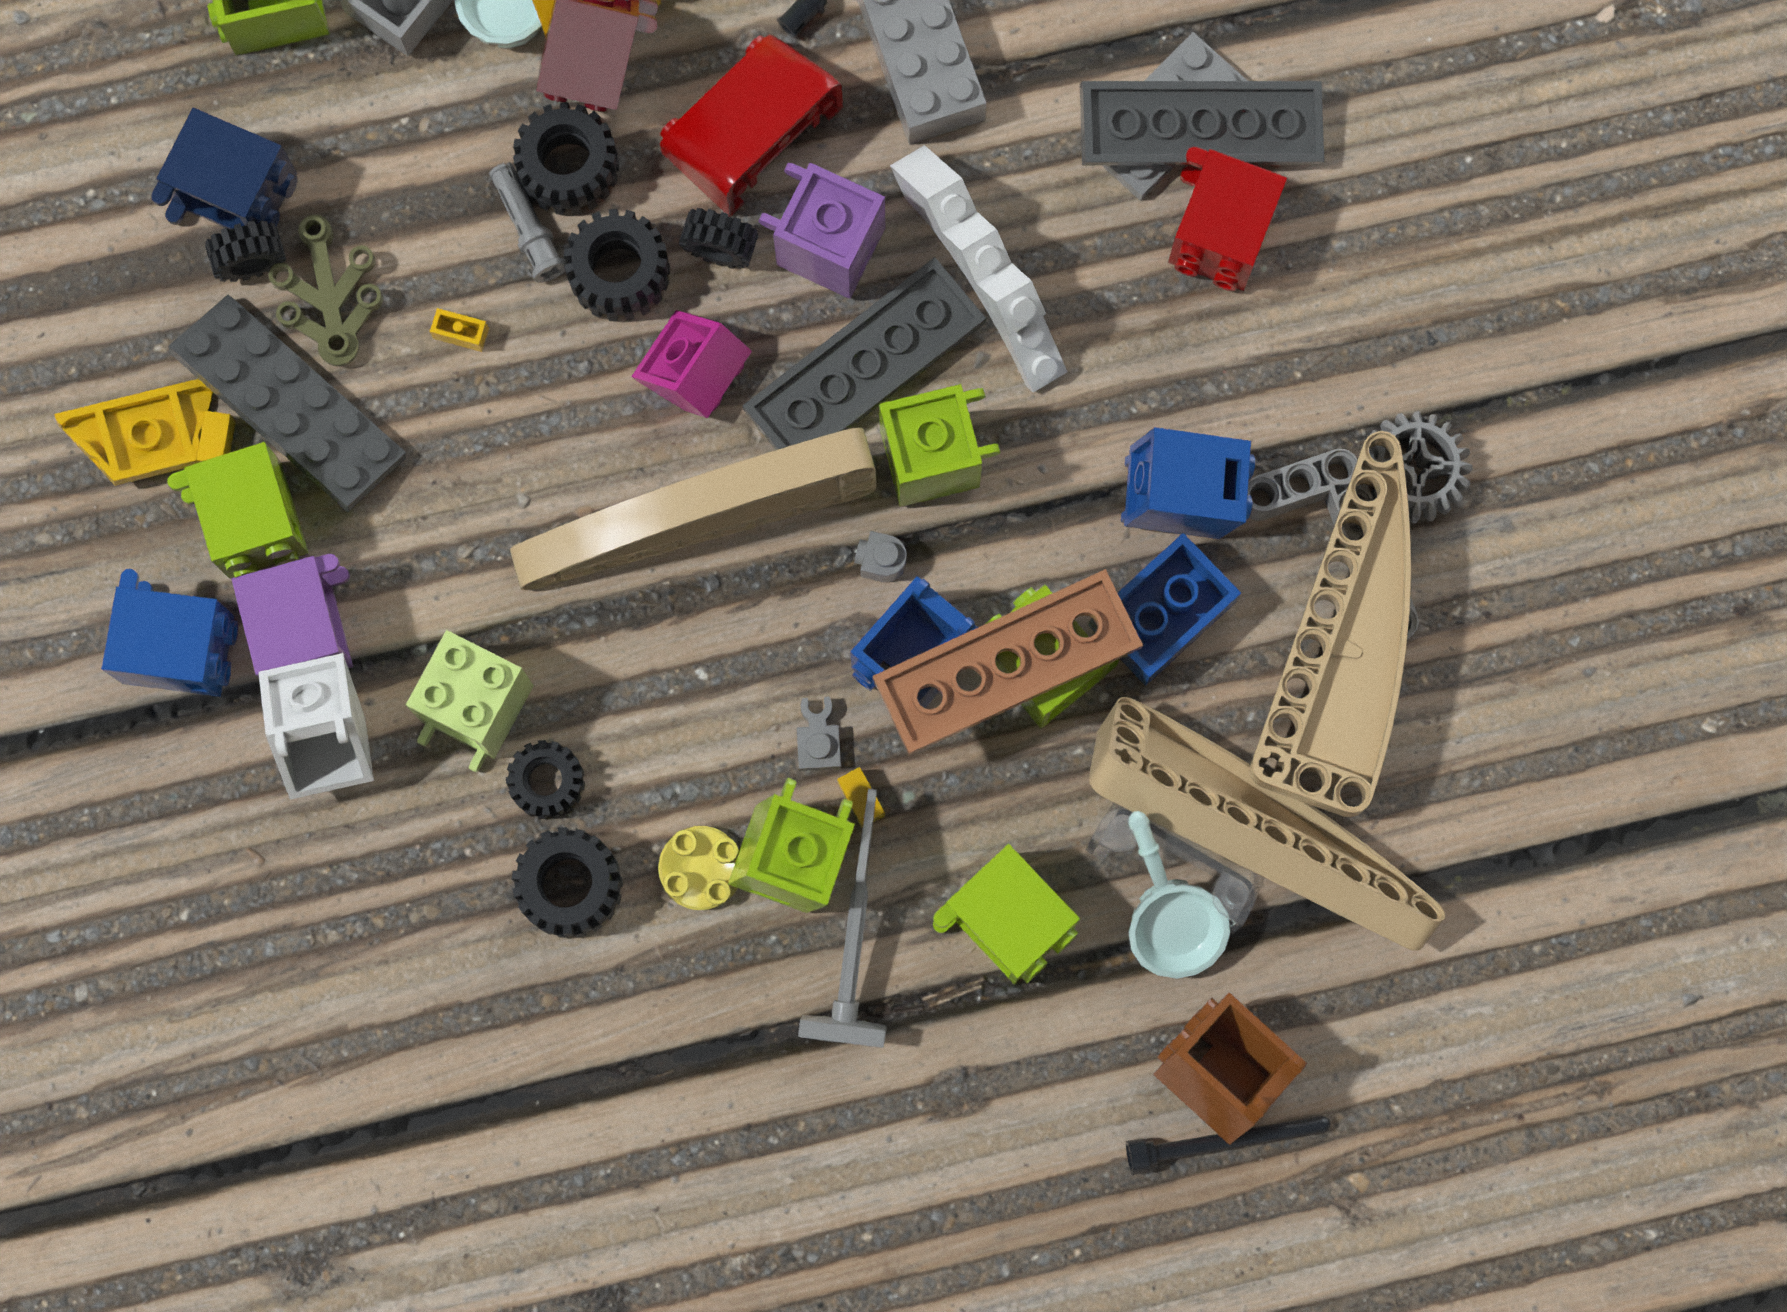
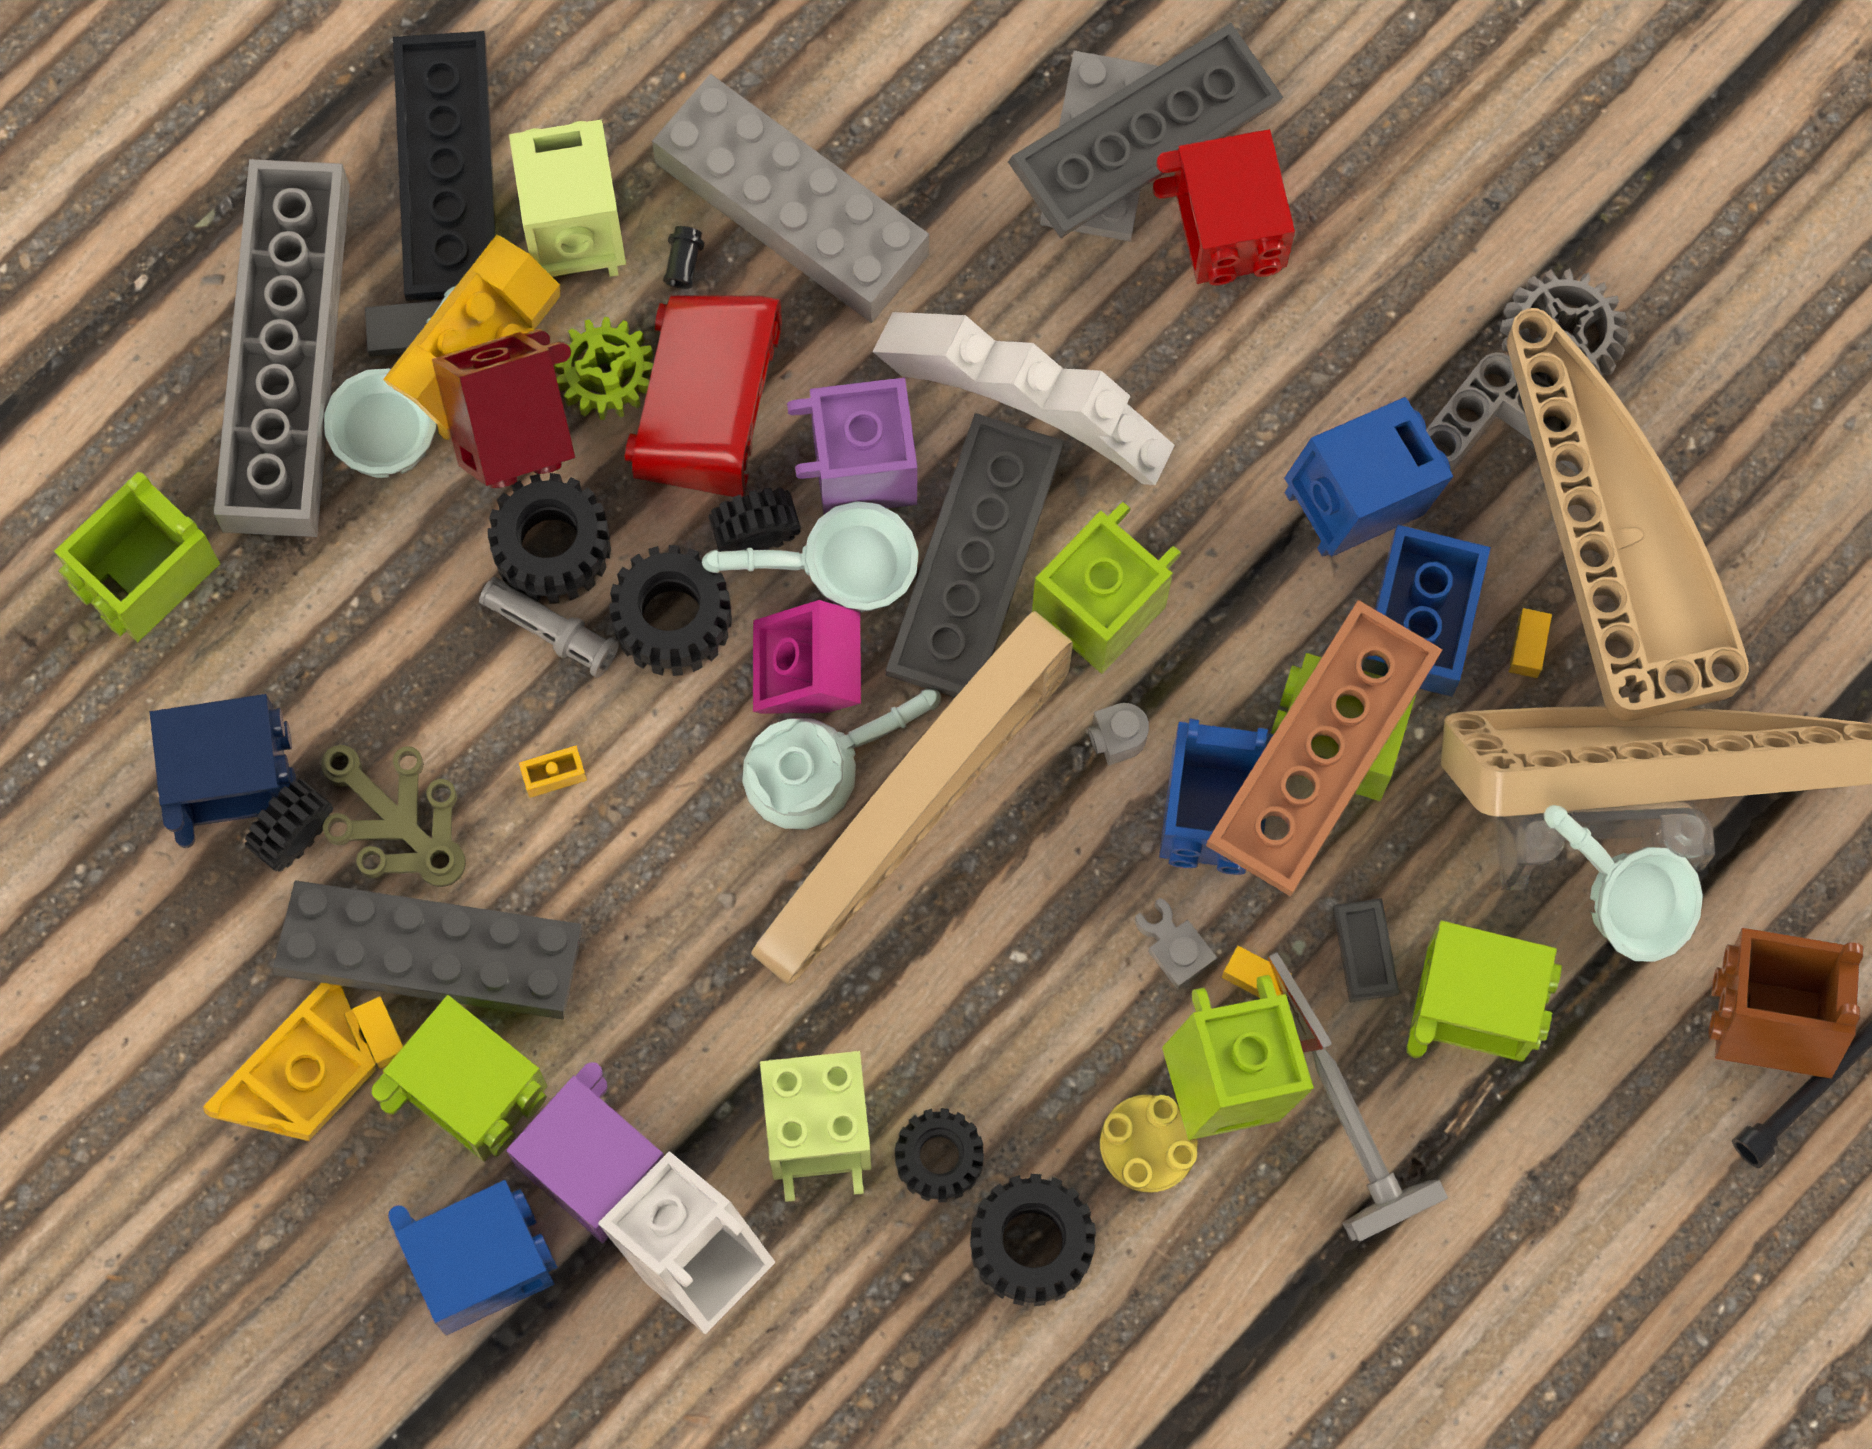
camera: 35 degrees left, 5 degrees down
none -> lime gear [553,317,654,420]
none -> light aqua piece [702,501,919,612]
none -> light aqua piece [742,688,941,830]
none -> dark grey tile [1333,898,1399,1003]
none -> yellow piece [1508,608,1552,678]

